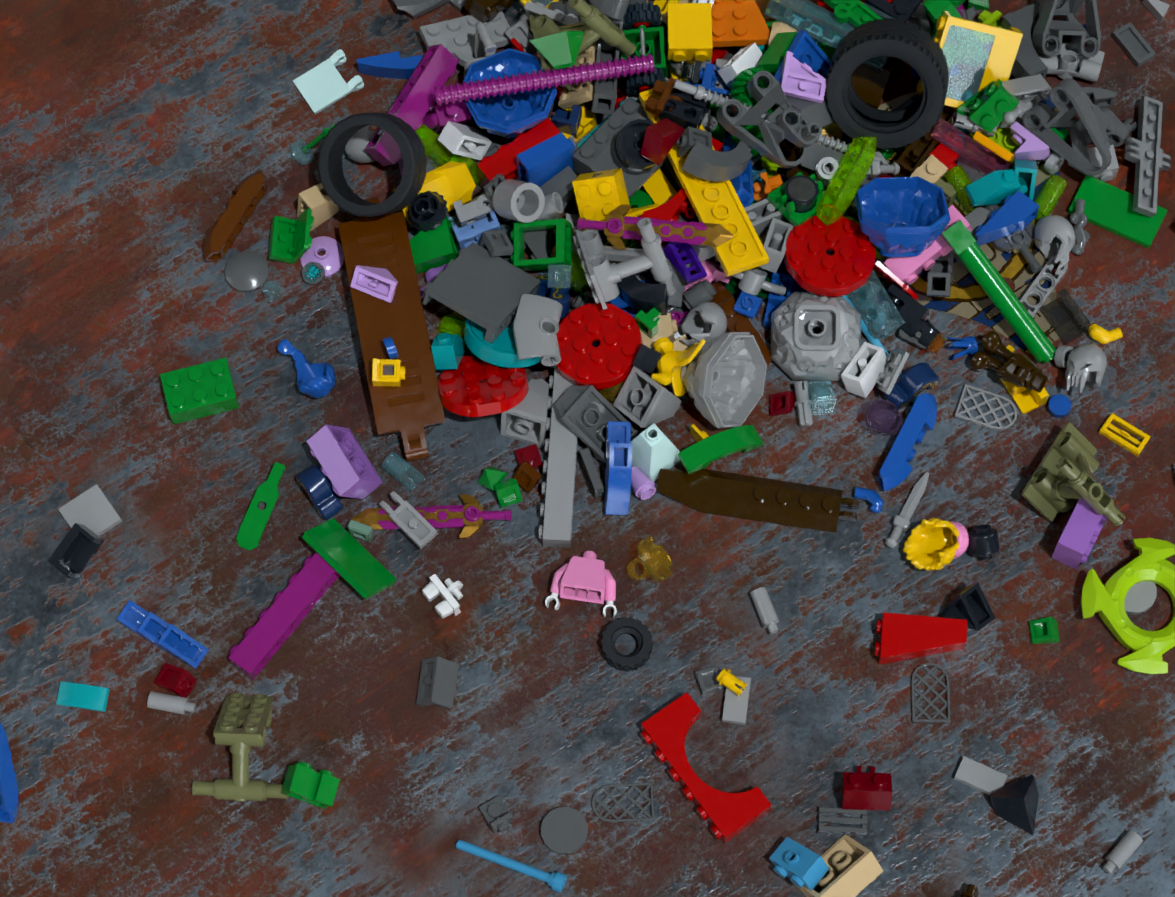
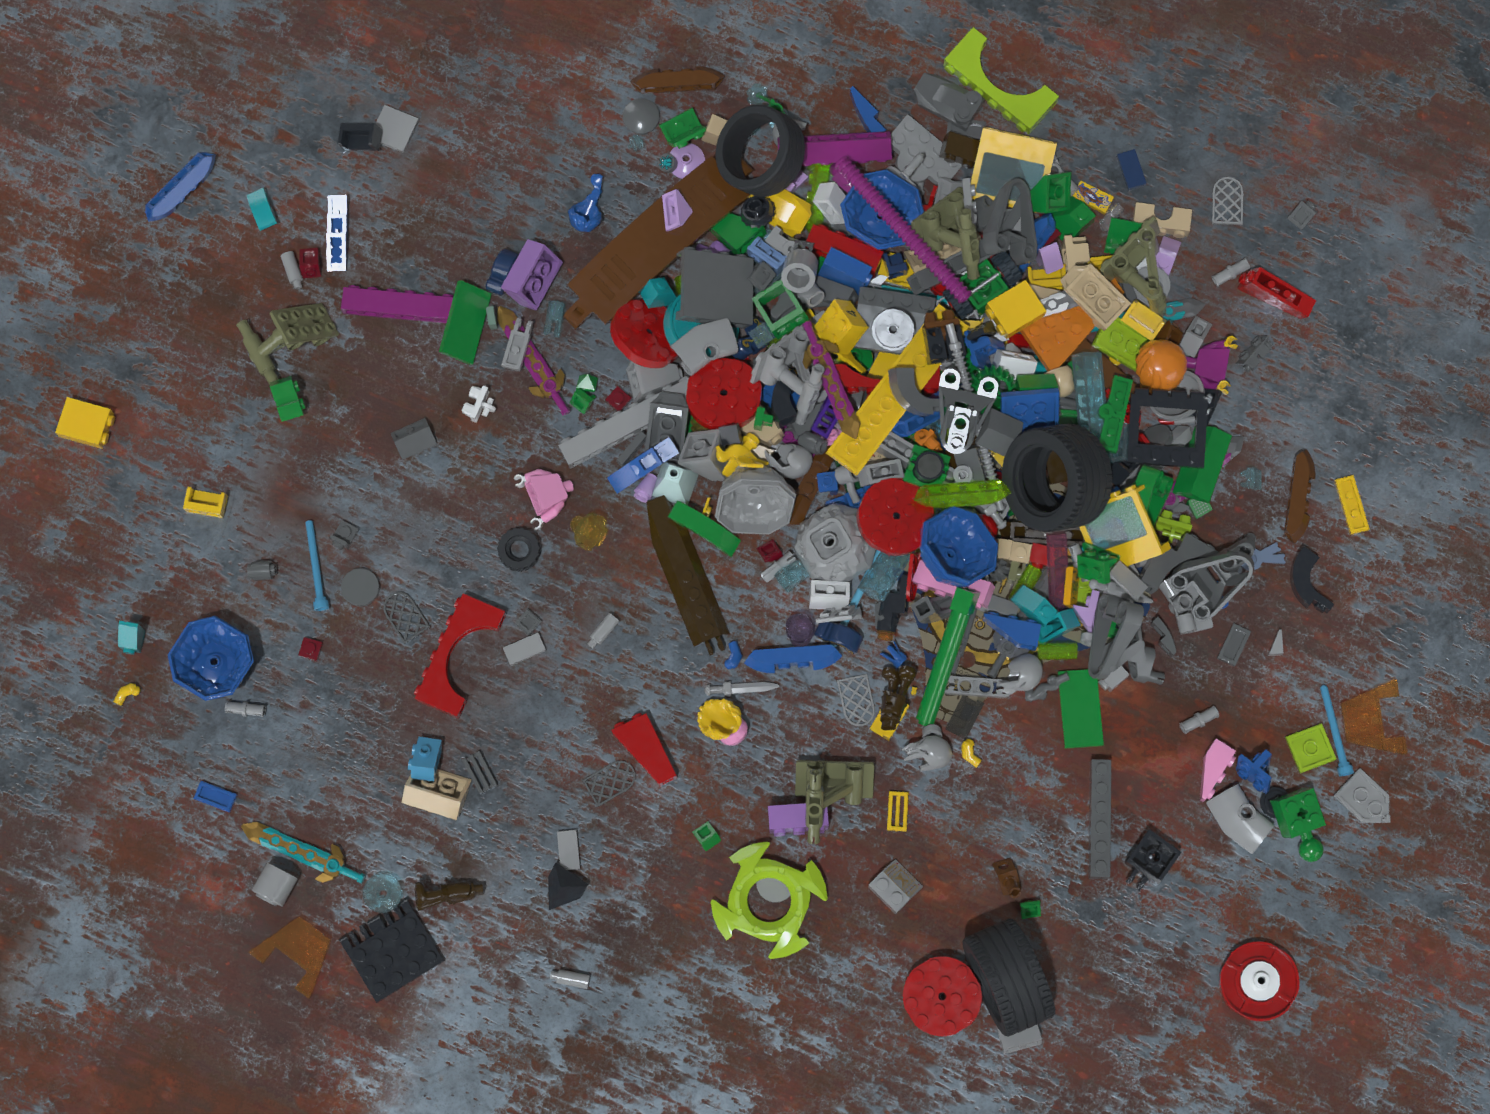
camera: 60 degrees right, 10 degrees up
green brick [160,358,239,425] -> none
green piece [236,462,286,550] -> none
light aqua flag [293,49,364,115] -> none
yellow window [372,358,405,387] -> none
blue tile [382,336,398,360] -> none
reddish brown tile [513,461,542,494] -> none
green slope [529,31,584,70] -> none
dark red slope [641,118,685,166] -> none
dark grey bracket [676,126,713,157] -> none
yellow pin [716,669,748,696] -> none
lavender wing [780,51,826,103] -> none
dark red brick [841,766,892,811] -> none
black slope [938,581,995,631] -> none
black head [968,524,1000,560] -> none
blue tile [1047,394,1071,418] -> none
dark grey hinge [1124,95,1171,217] -> none

